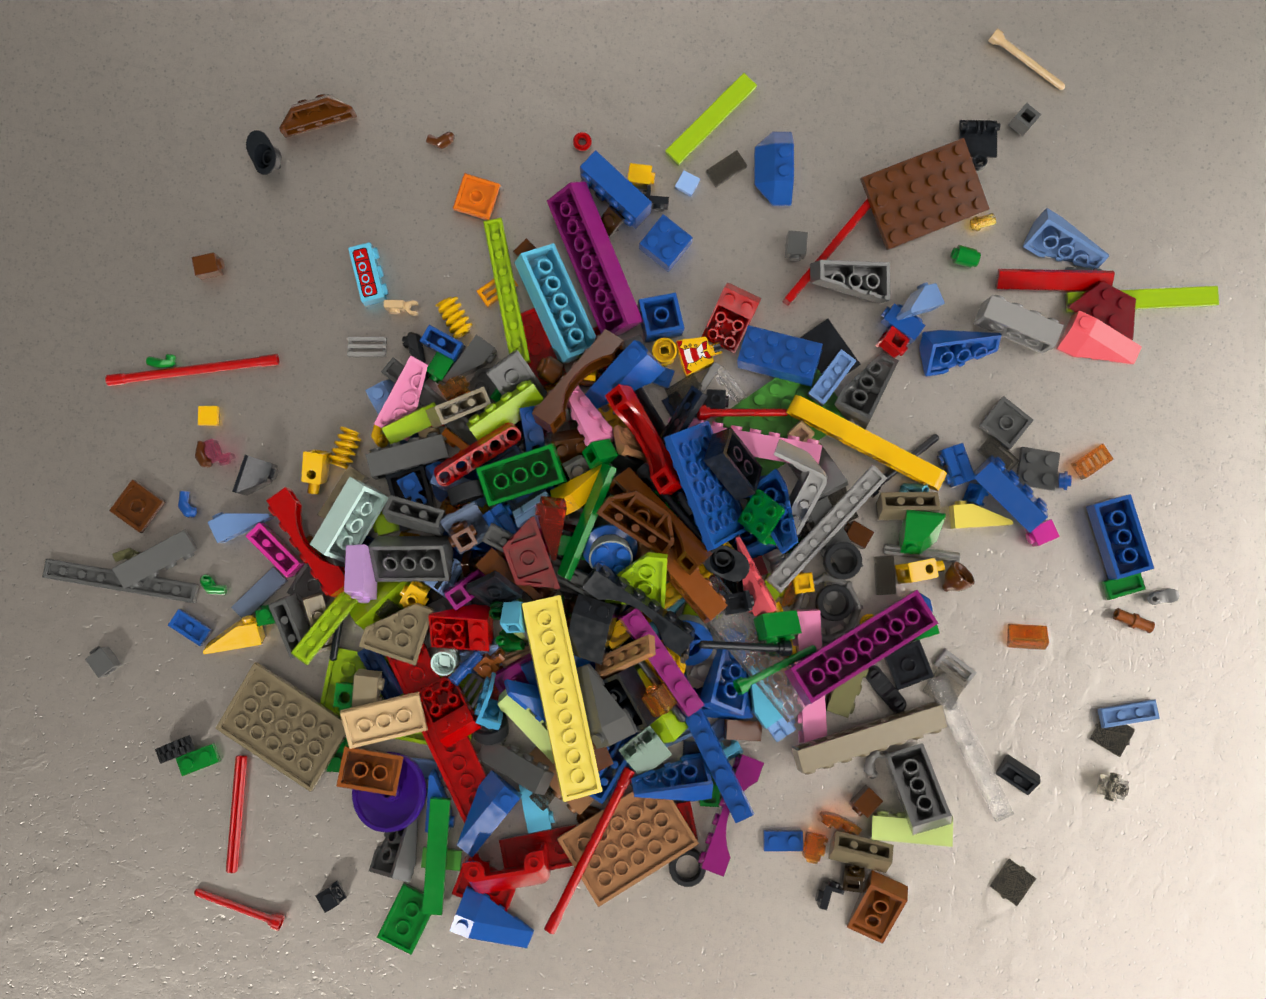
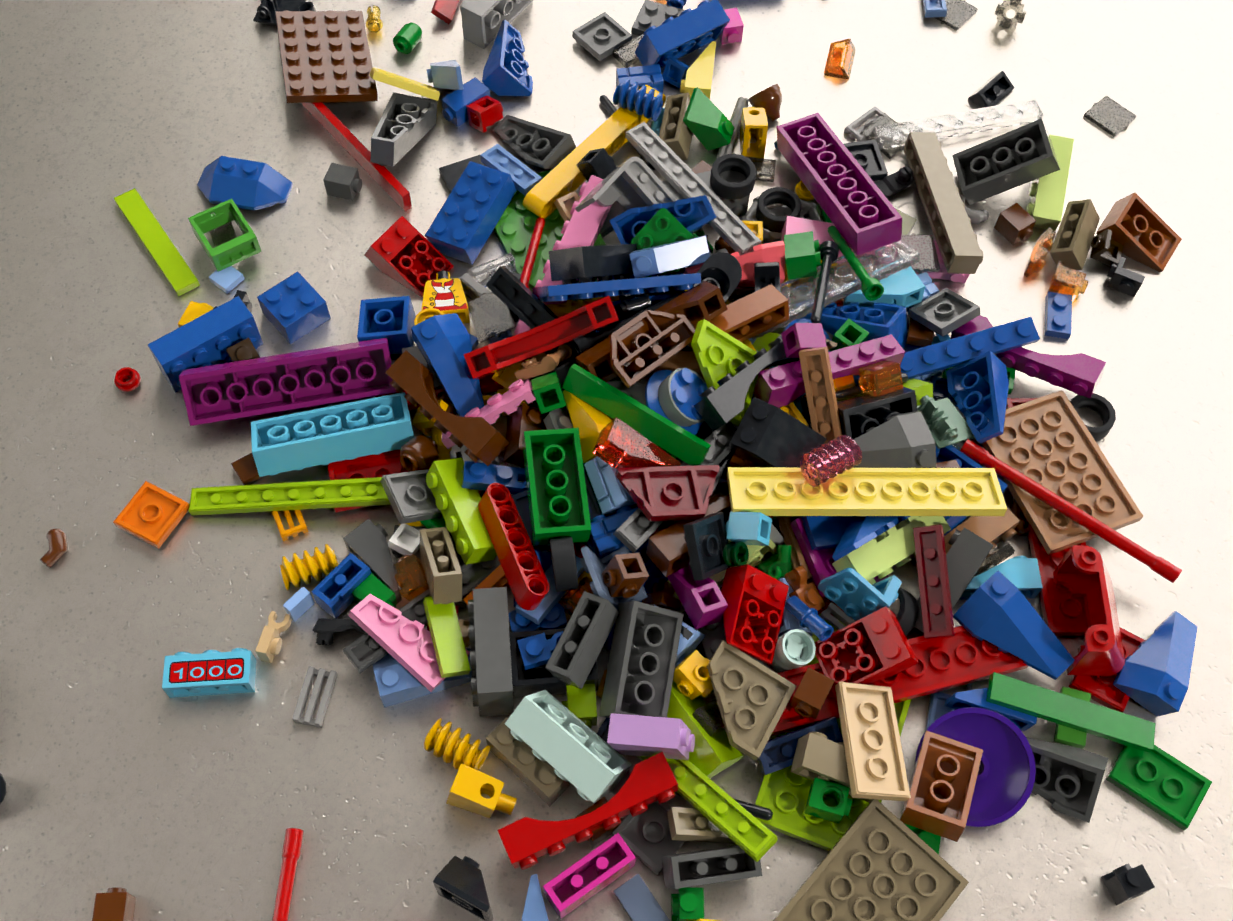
camera: 80 degrees left, 25 degrees down
yellow arm [371,424,389,448] -> none
none -> bright green window [188,199,262,272]
none -> light blue tile [283,587,315,622]
none -> light yellow tile [370,67,440,101]
none -> white plate [388,524,420,559]
none -> black brick [576,148,617,182]
none -> blue piece [613,78,663,121]
none -> slope [629,235,710,278]
none -> brick [781,323,827,358]
none -> reddish brown brick [790,667,834,719]
none -> clear pink piece [800,435,862,487]
none -> green brick [829,318,869,352]
none -> clear smoke piece [895,233,940,274]
none -> dark grey plate [909,288,981,337]
none -> dark red plate [913,524,955,639]

